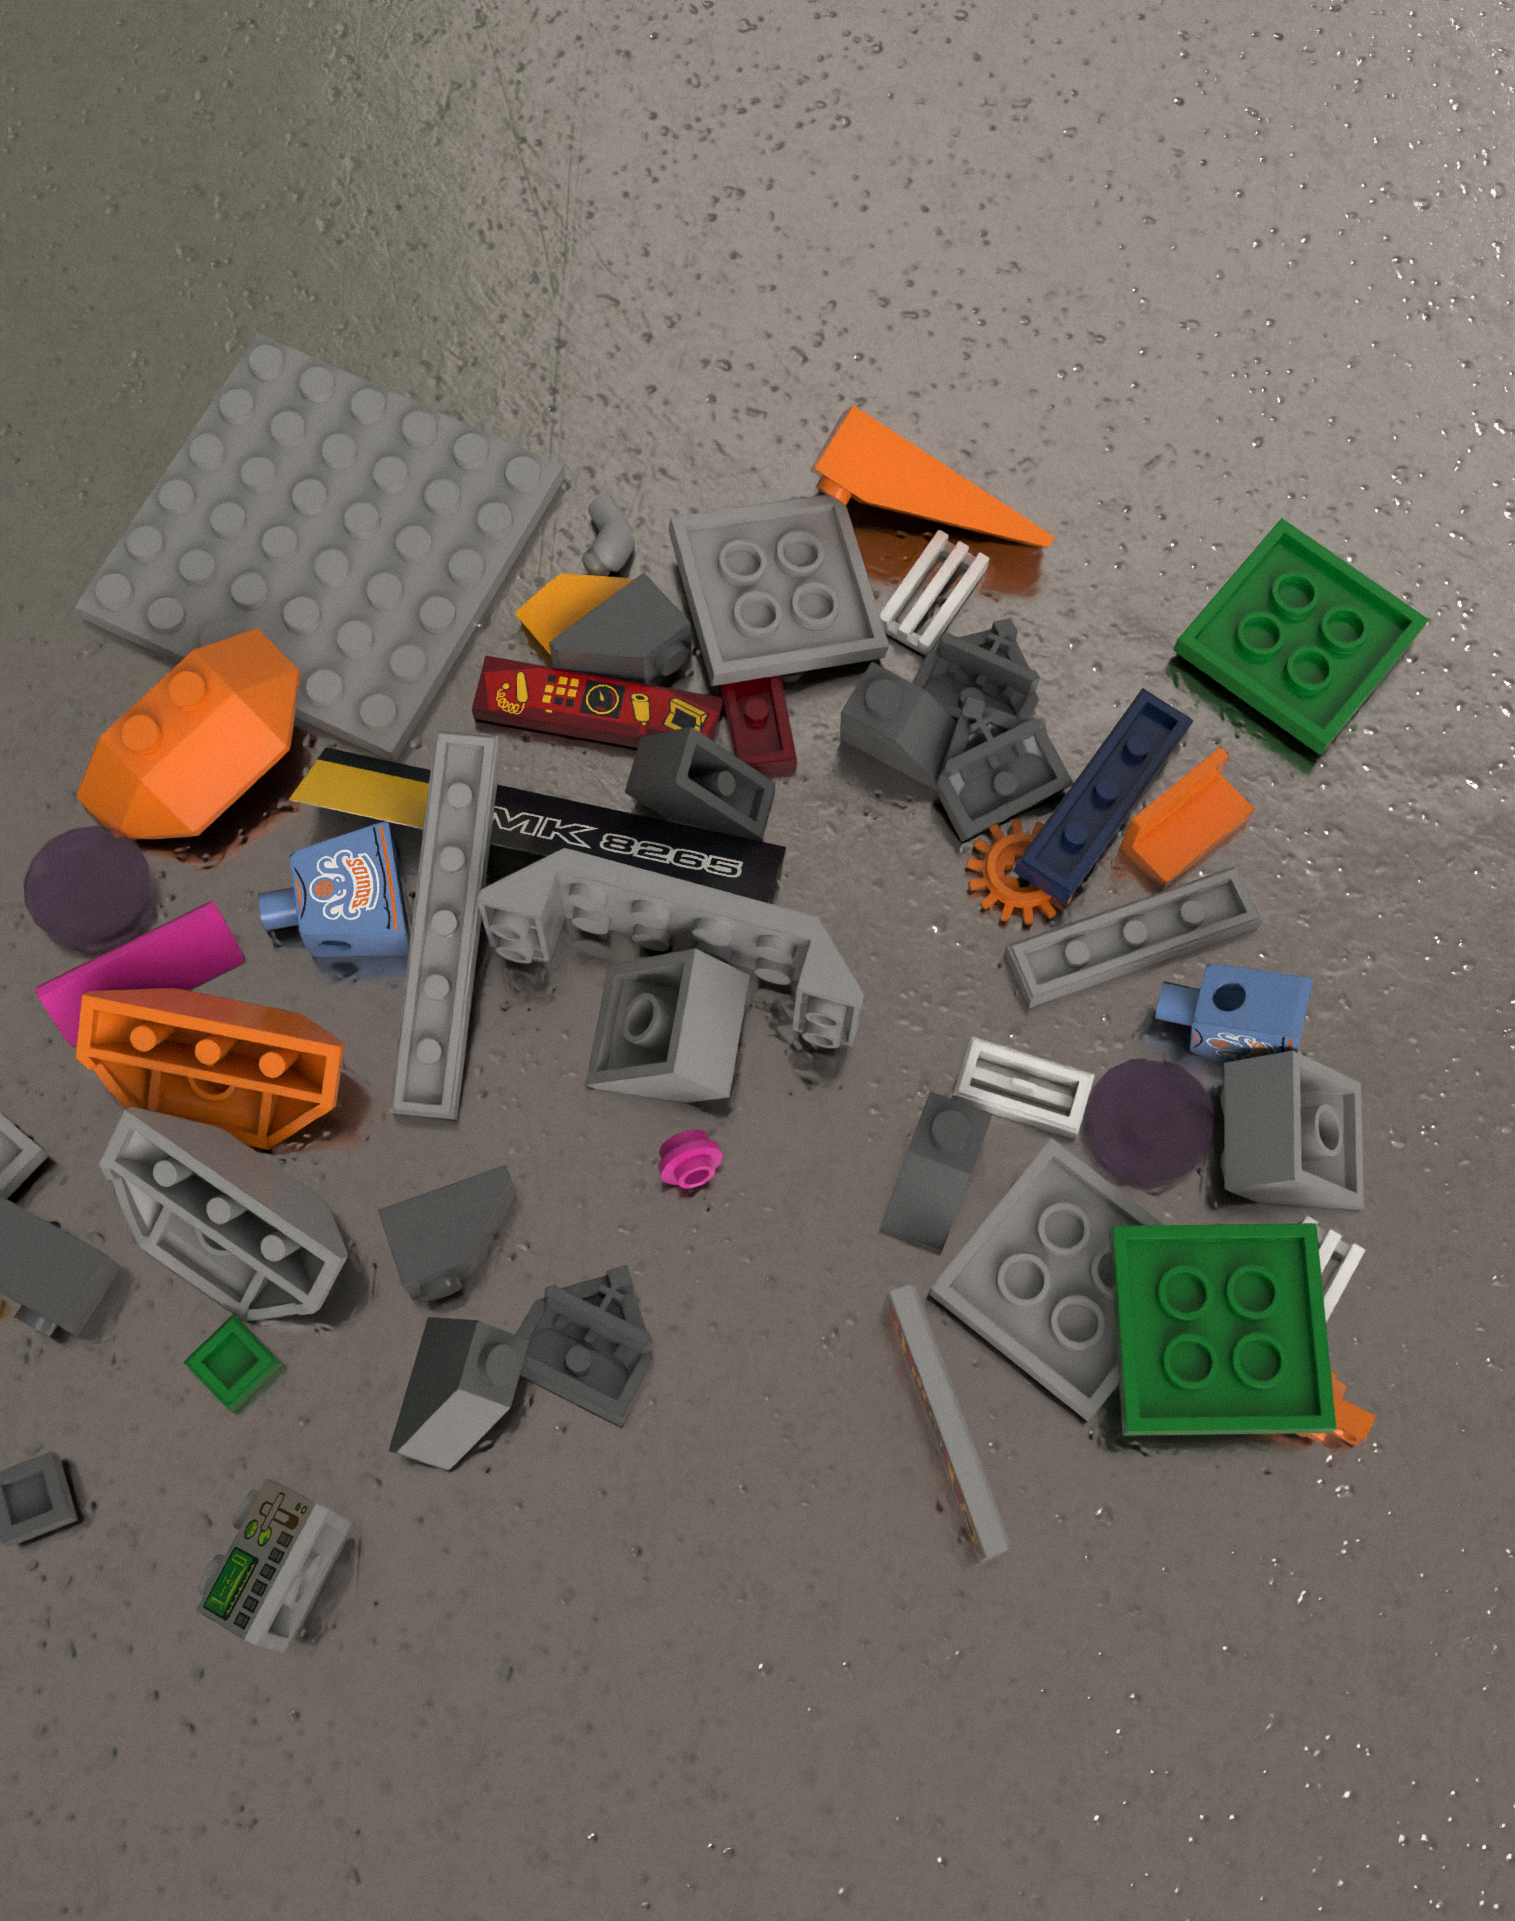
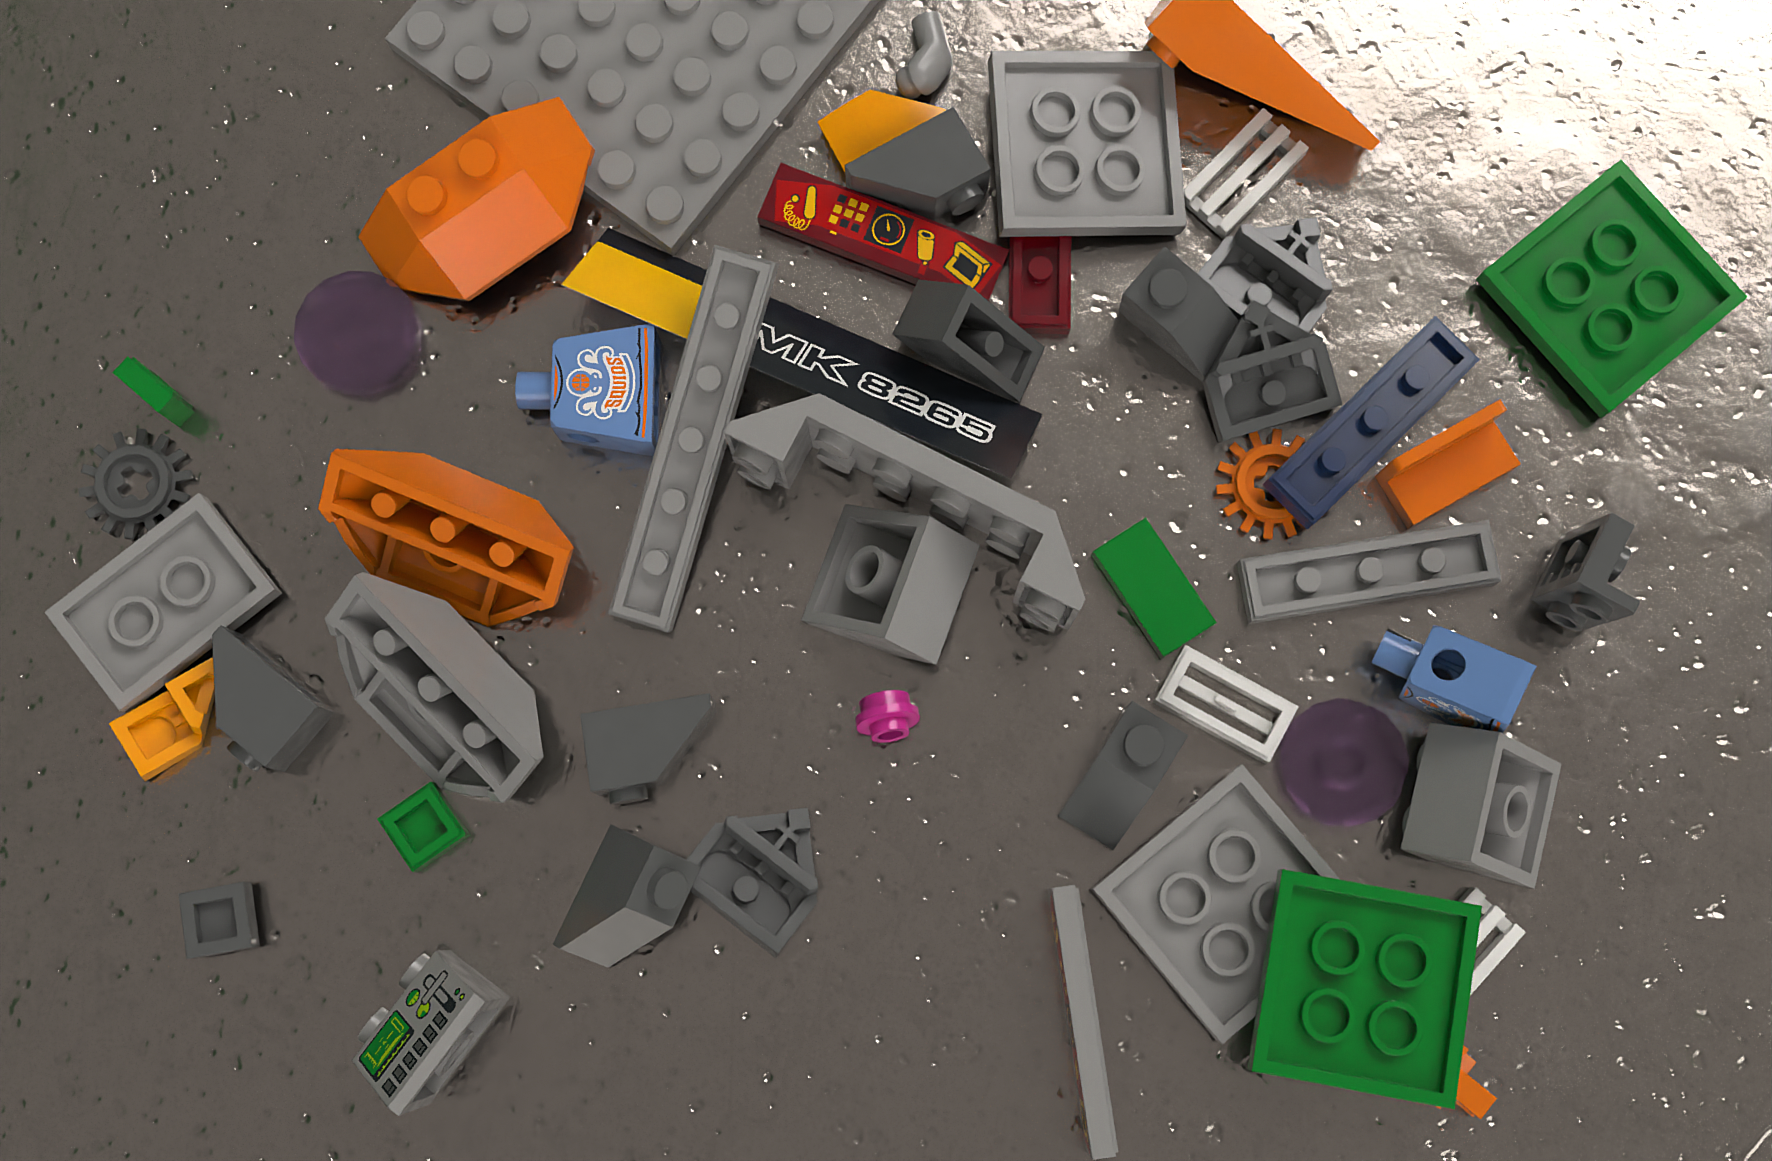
camera: 15 degrees right, 10 degrees up
dark pink slope [34,901,244,1046] -> none
none -> green tile [1091,517,1217,659]
none -> dark grey bracket [1530,512,1640,631]

